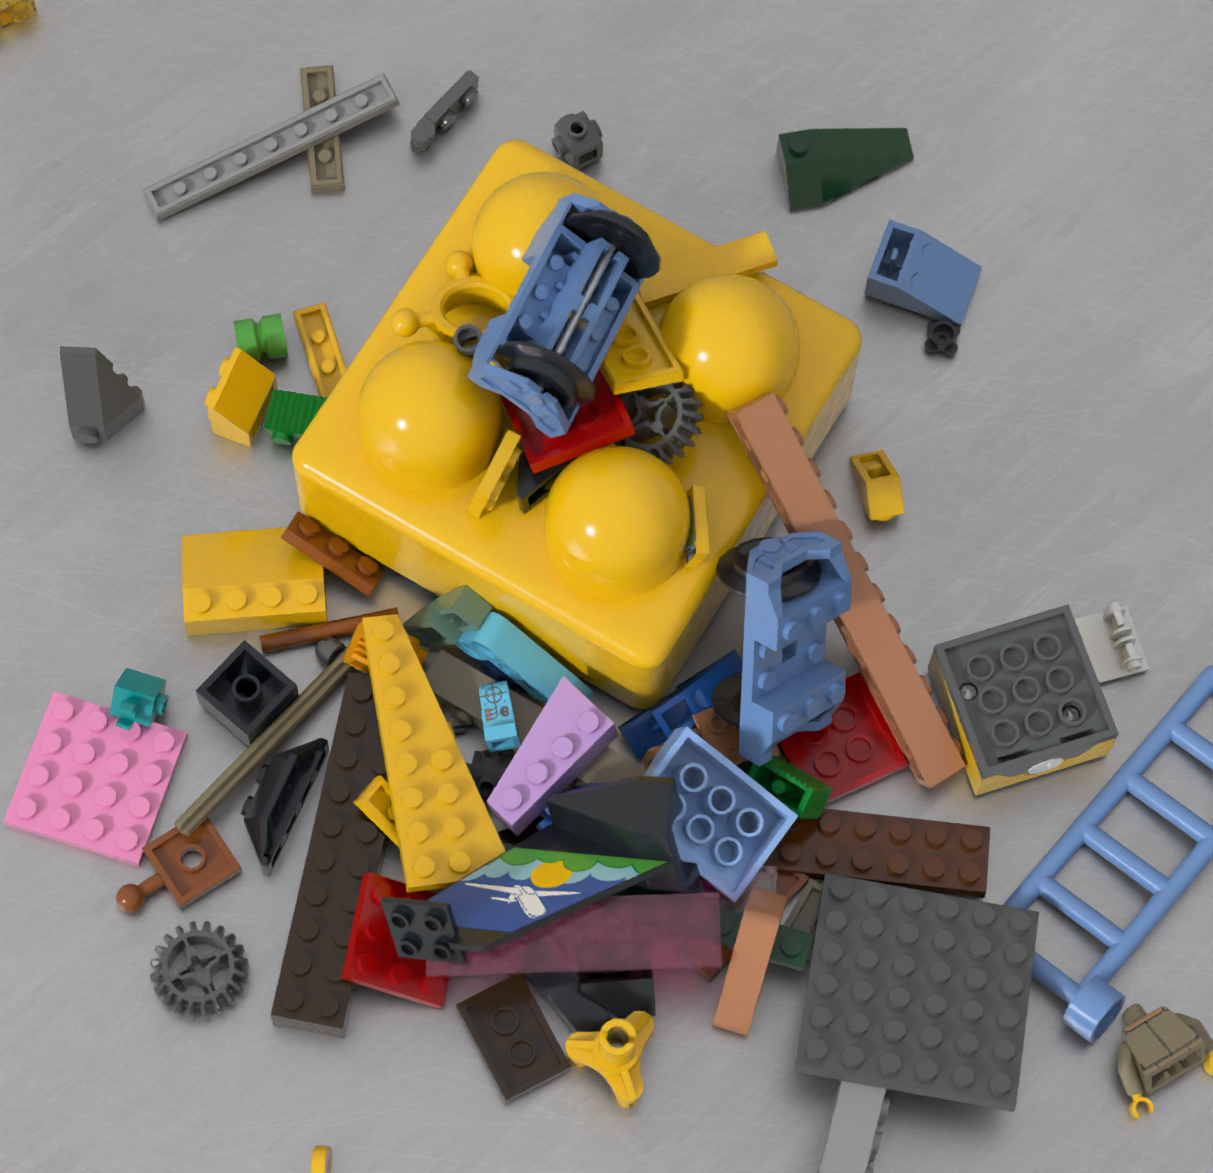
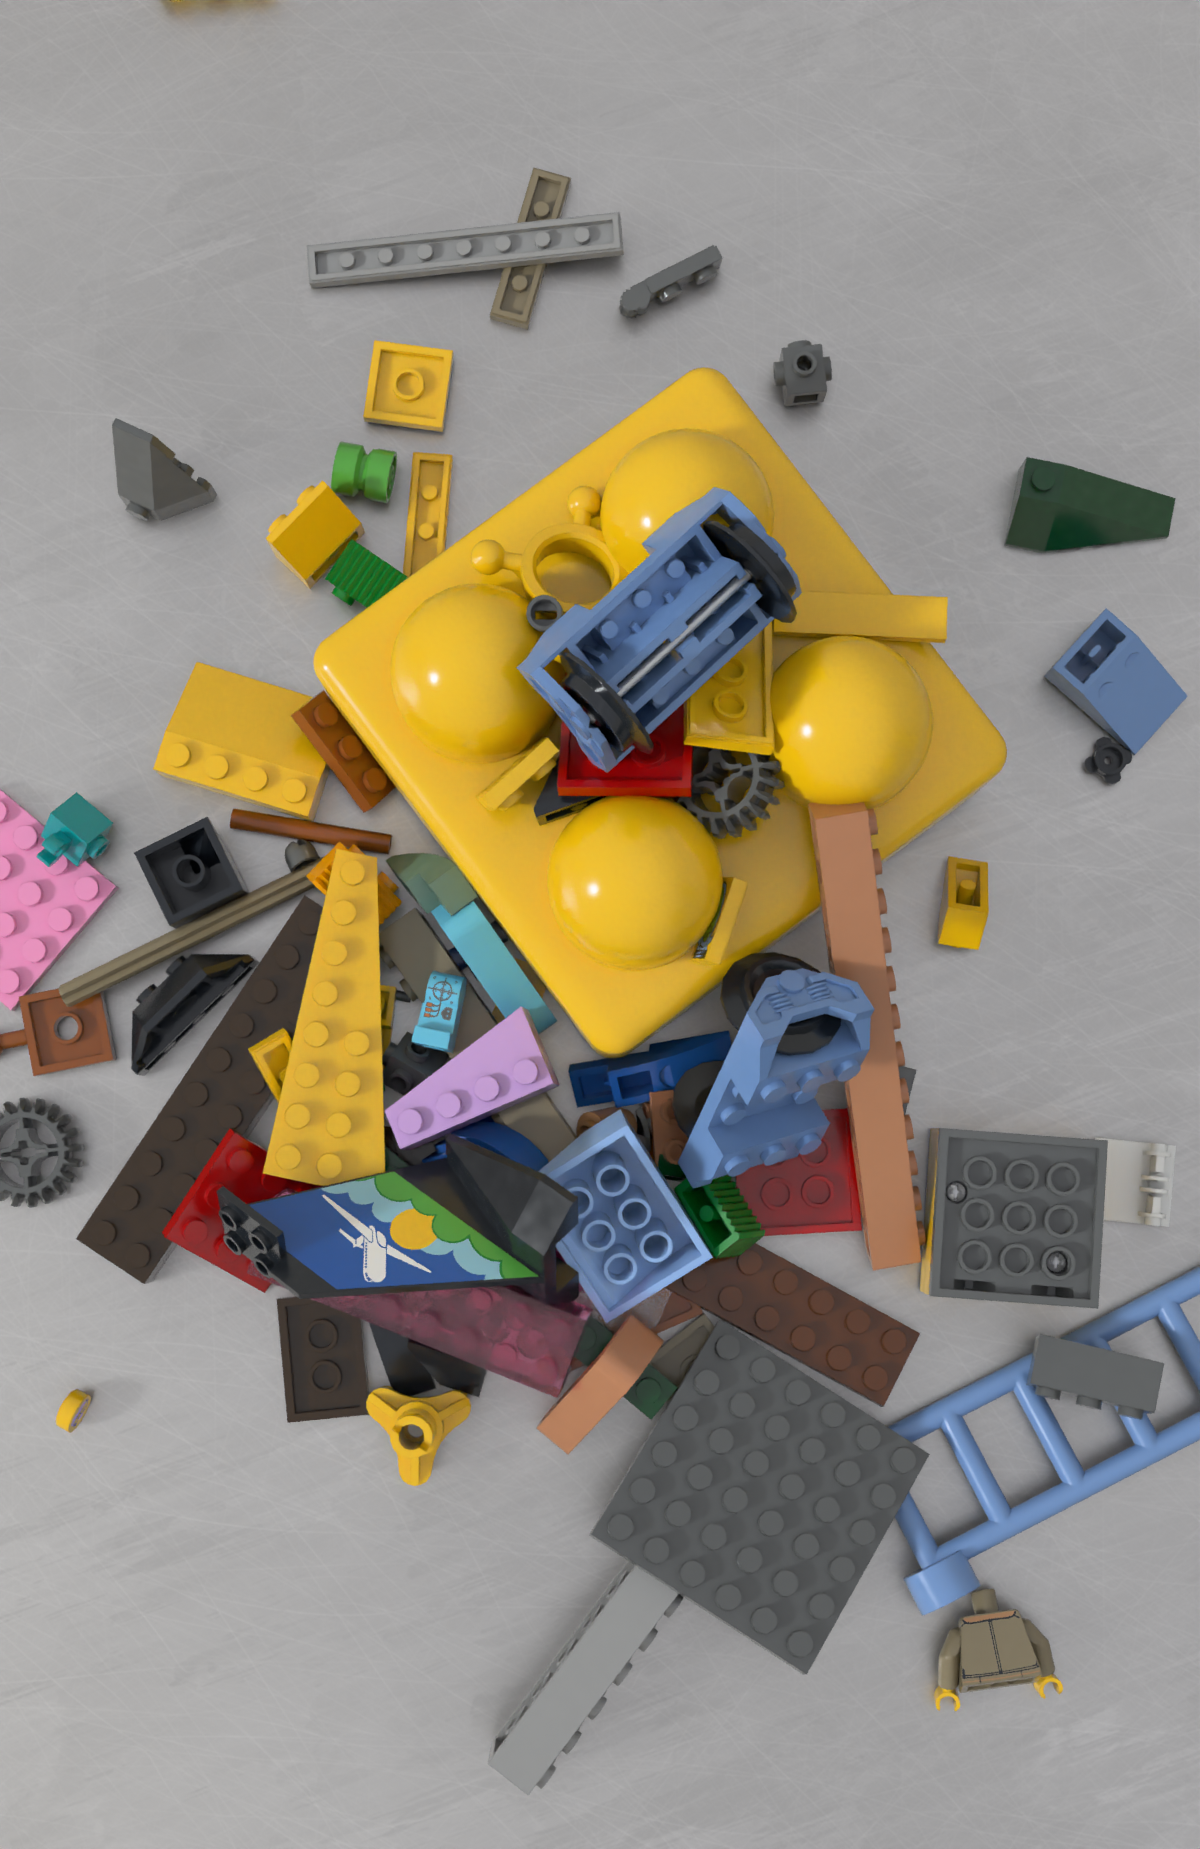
camera: 25 degrees right, 15 degrees up
none -> yellow plate [363,340,454,432]
none -> dark grey brick [1026,1334,1164,1420]

